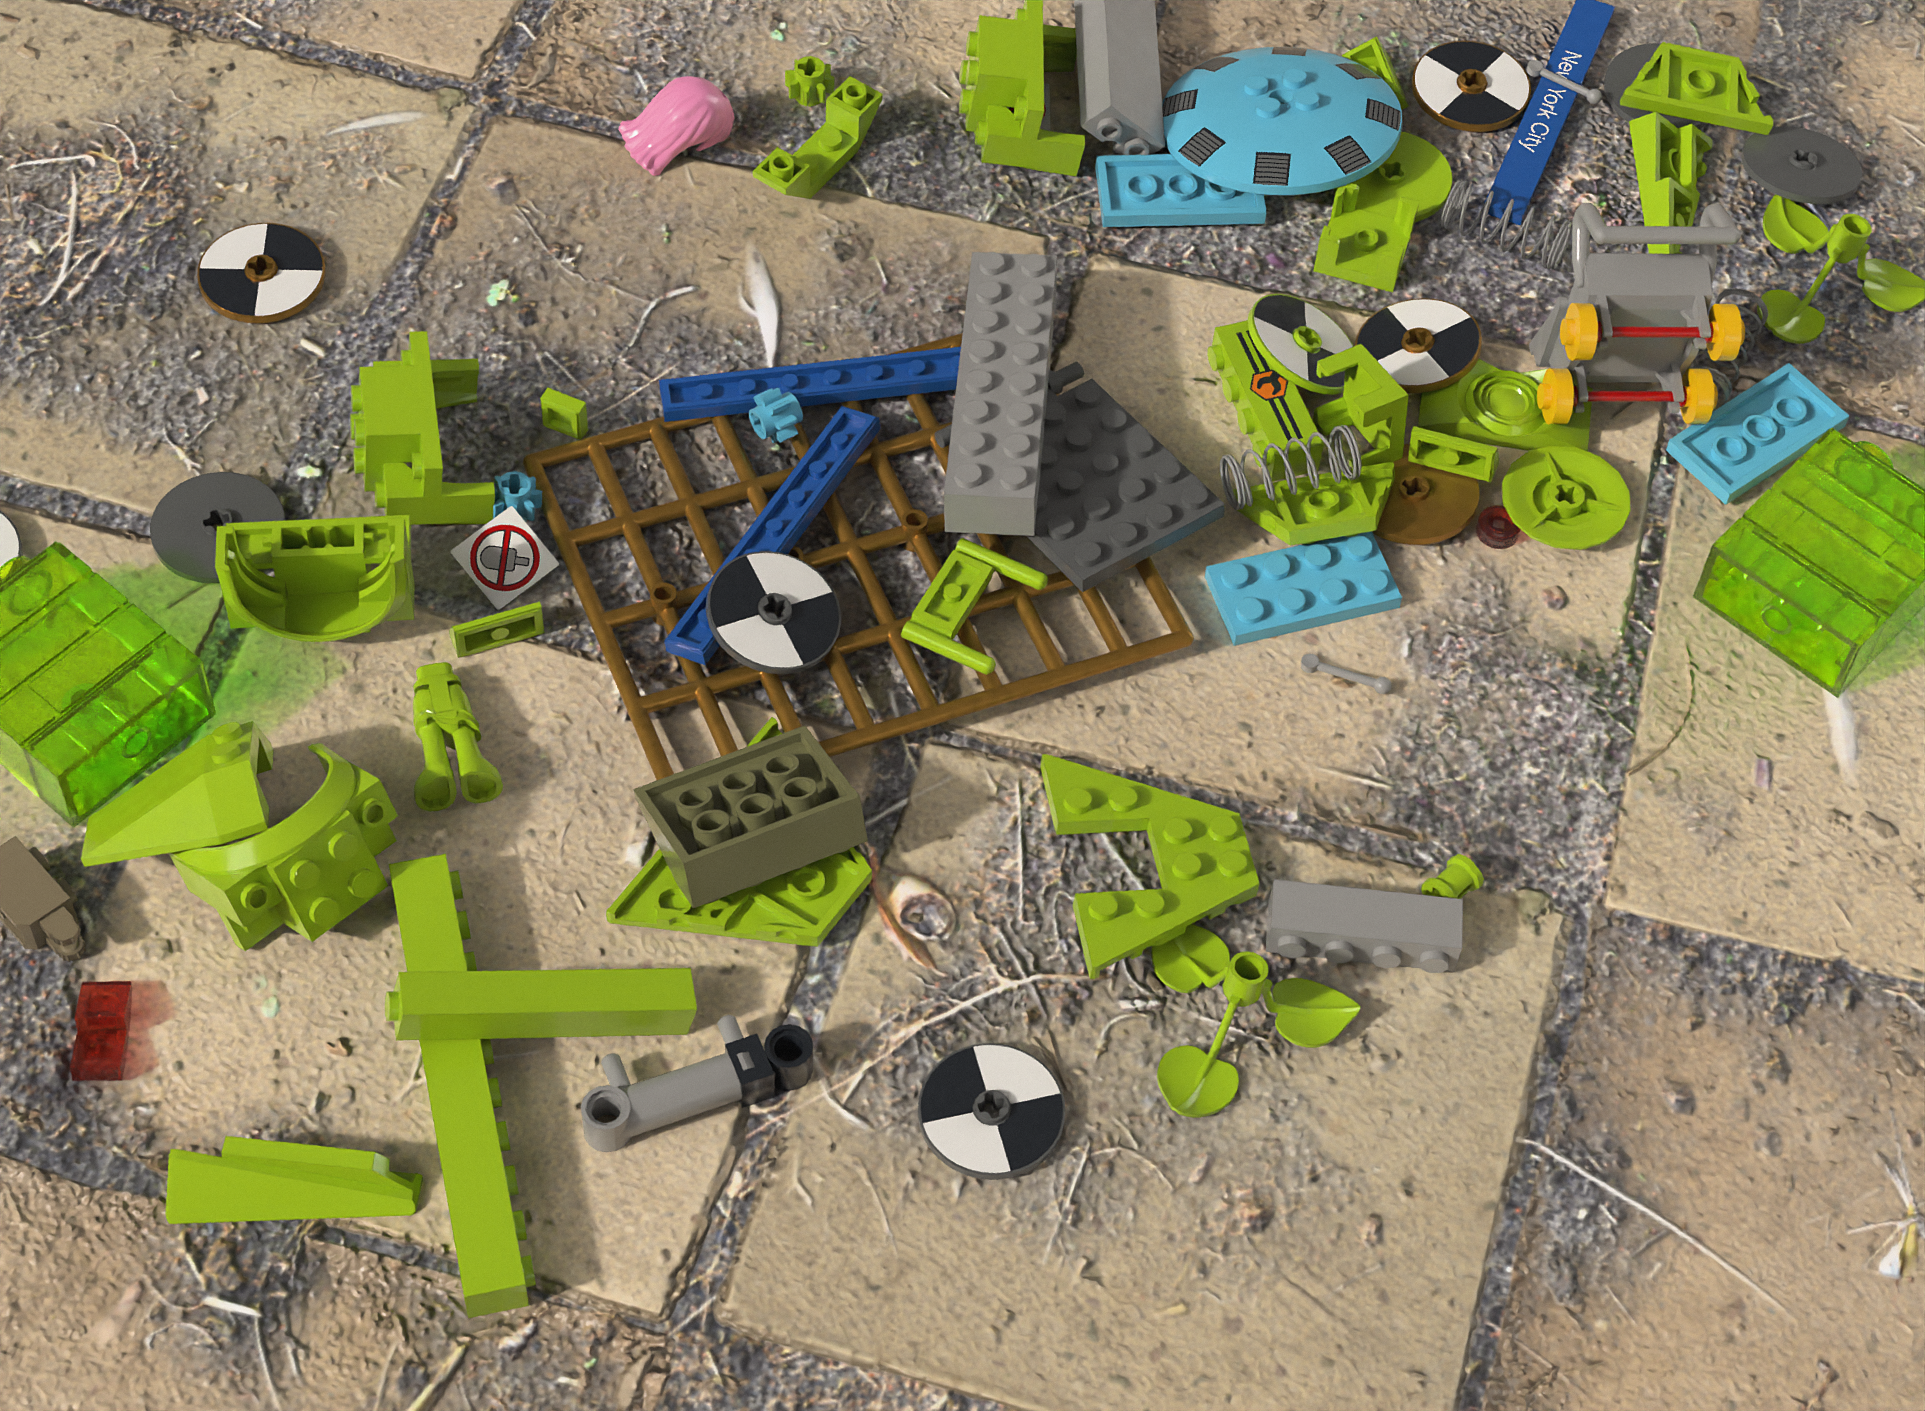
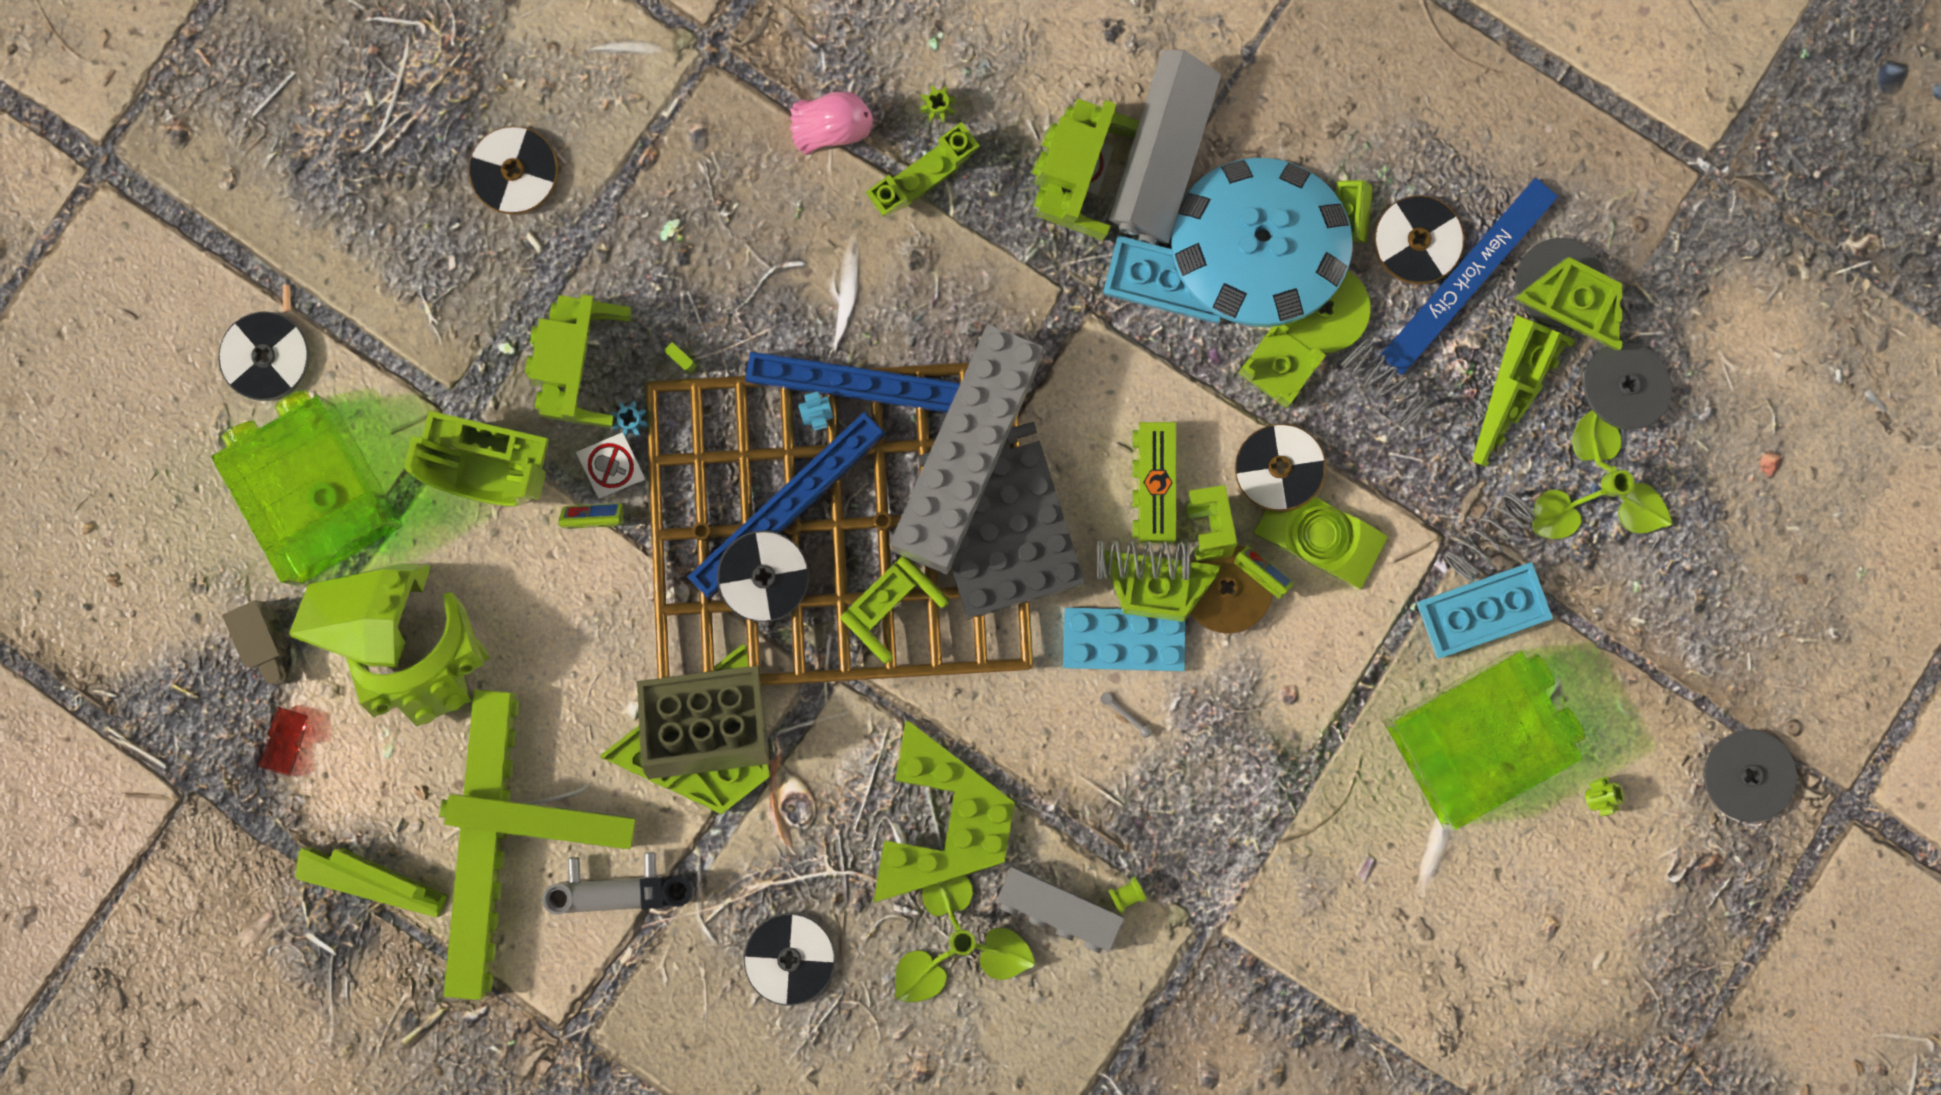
camera: 25 degrees right, 30 degrees up
dark grey piece [150,472,285,583] -> none
lime piece [413,662,503,812] -> none
piece [1248,294,1354,395] -> none
clear red tile [1476,505,1521,549] -> none
lime piece [1502,445,1631,550] -> none
light grey hinge [1526,60,1602,104] -> none
light grey piece [1529,203,1745,424] -> none

